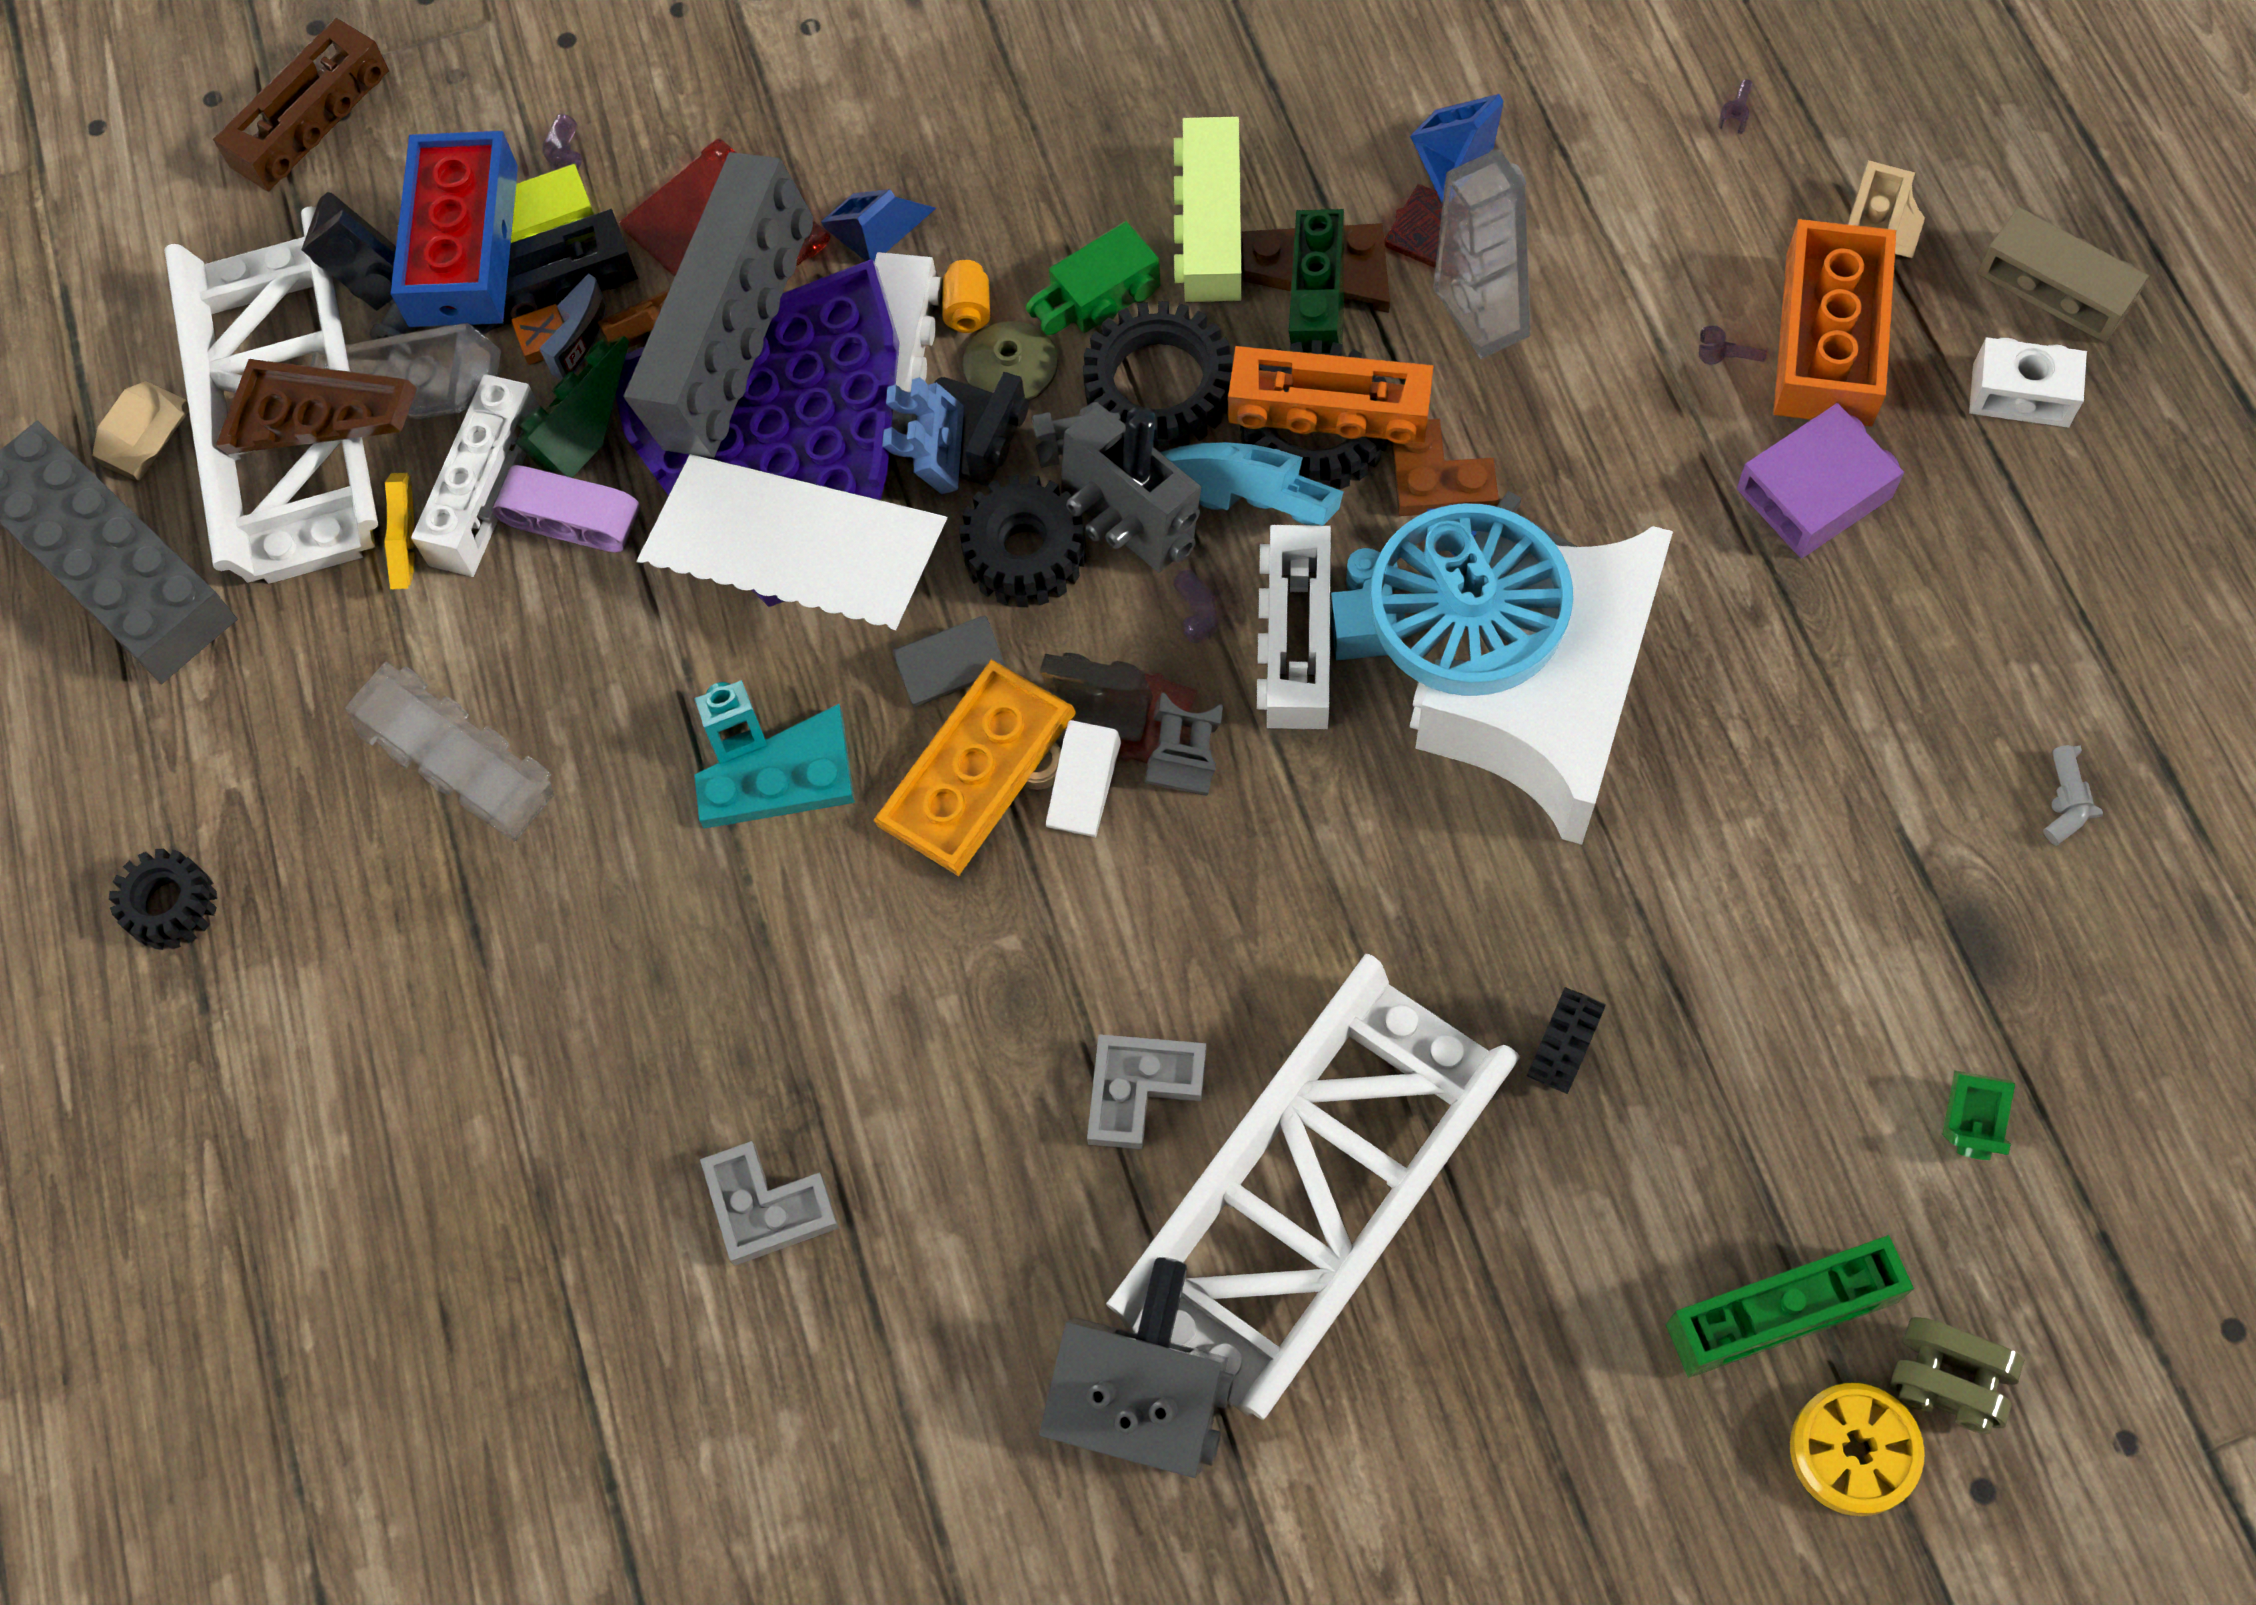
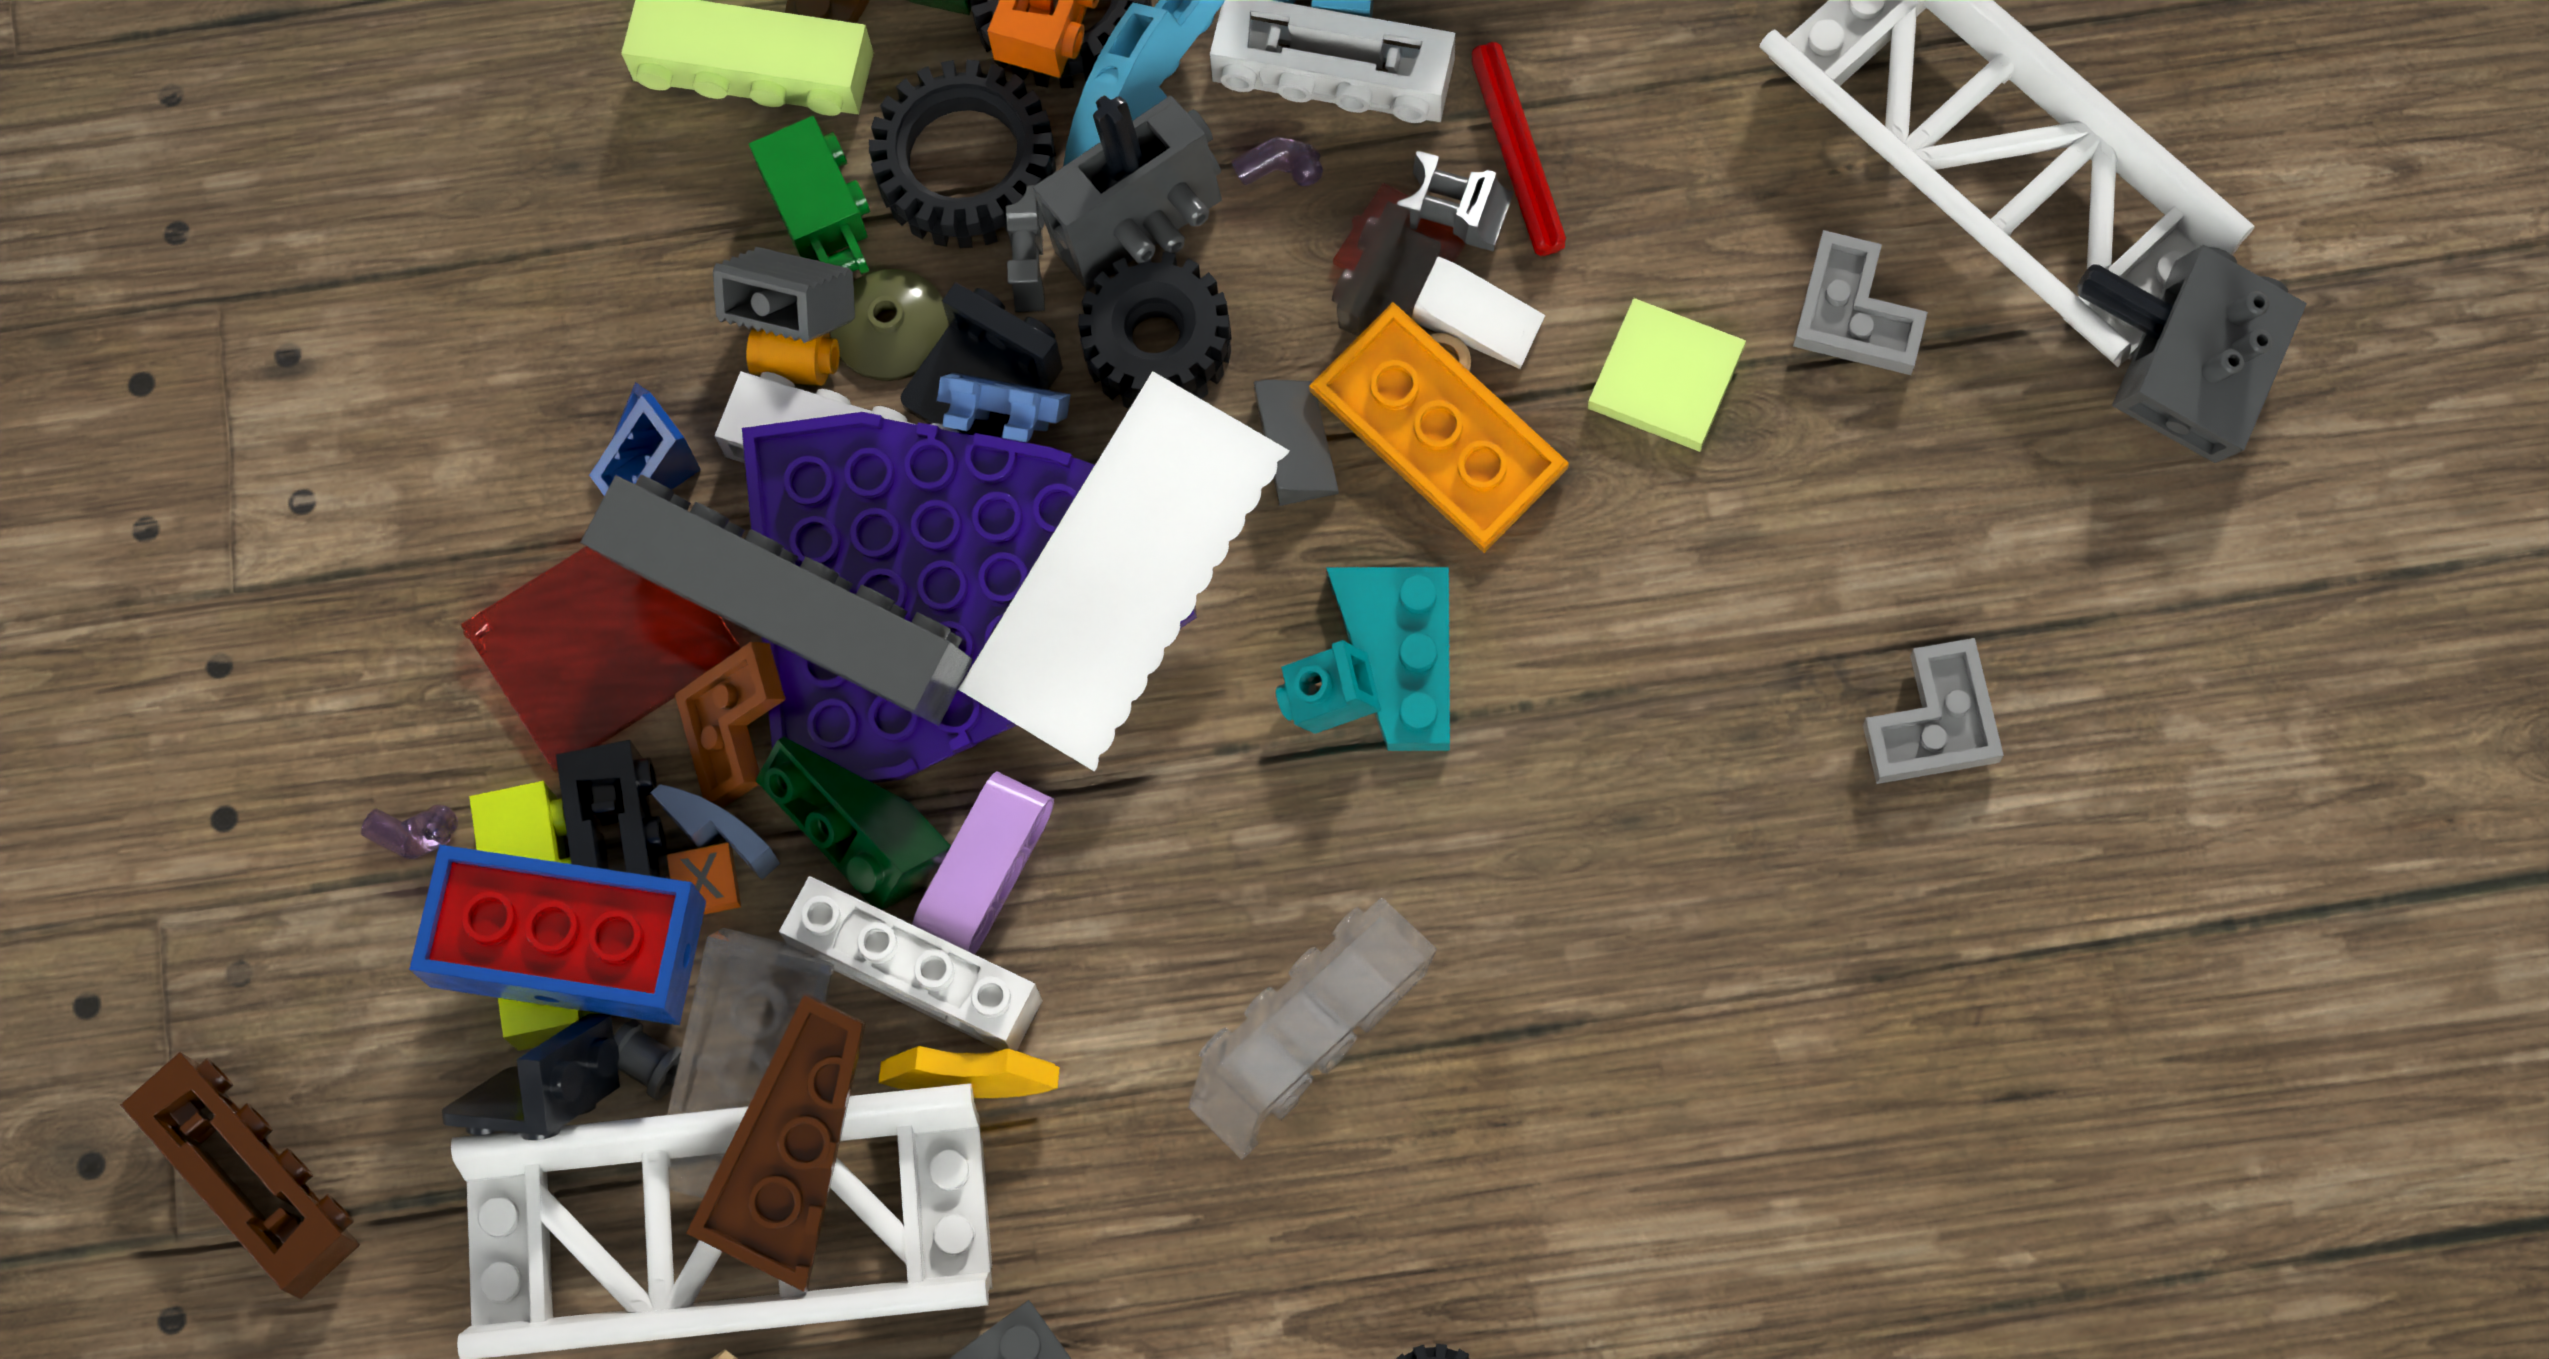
camera: 80 degrees left, 5 degrees up
none -> dark grey brick [713,247,855,343]
none -> red axle [1471,42,1566,256]
none -> yellowish green tile [1588,298,1746,452]

